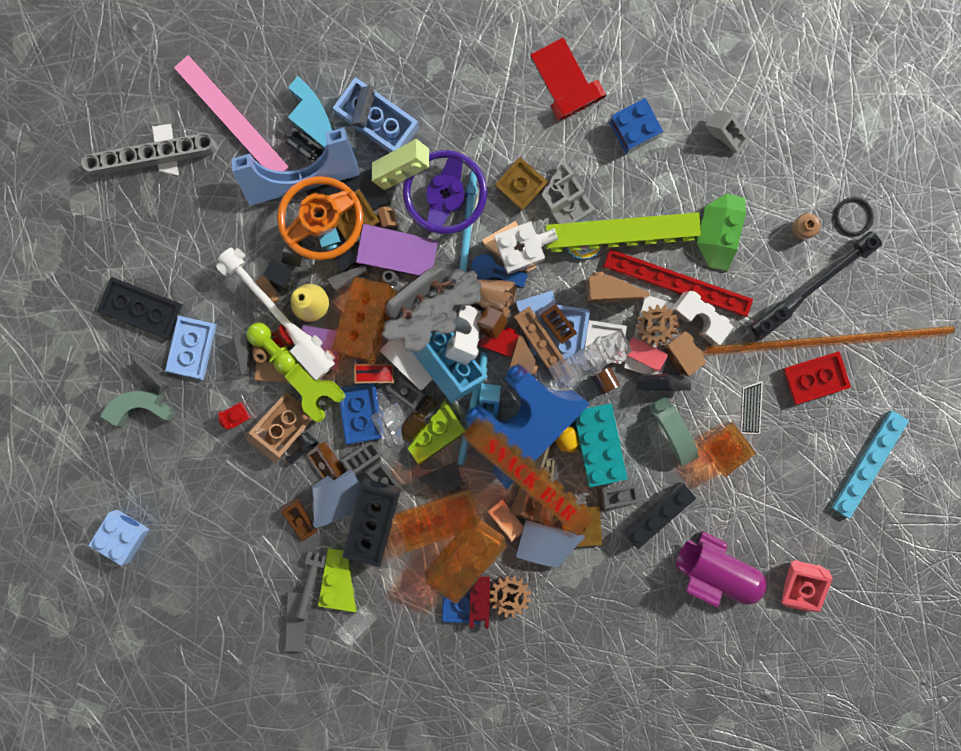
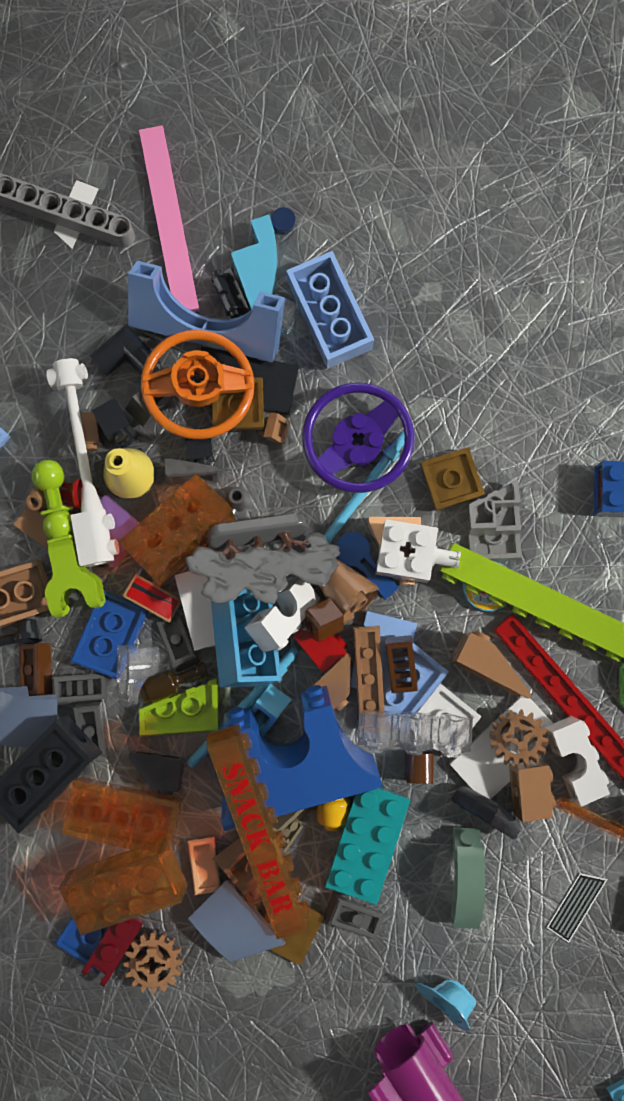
camera: 30 degrees right, 5 degrees down
dark grey slope [233,334,251,375] -> none
medium azure brick [318,227,342,251] -> none
dark grey slope [351,85,375,128] -> none
medium lavender tile [355,224,438,276] -> none
yellowish green brick [372,139,429,190] -> none
red piece [530,37,607,122] -> none
black brick [622,482,696,549] -> none
coral slope [623,337,668,372] -> none
clear orange brick [697,422,756,477] -> none
none -> black brick [89,324,161,376]
none -> dark blue tile [271,207,296,234]
none -> medium azure piece [416,980,476,1031]

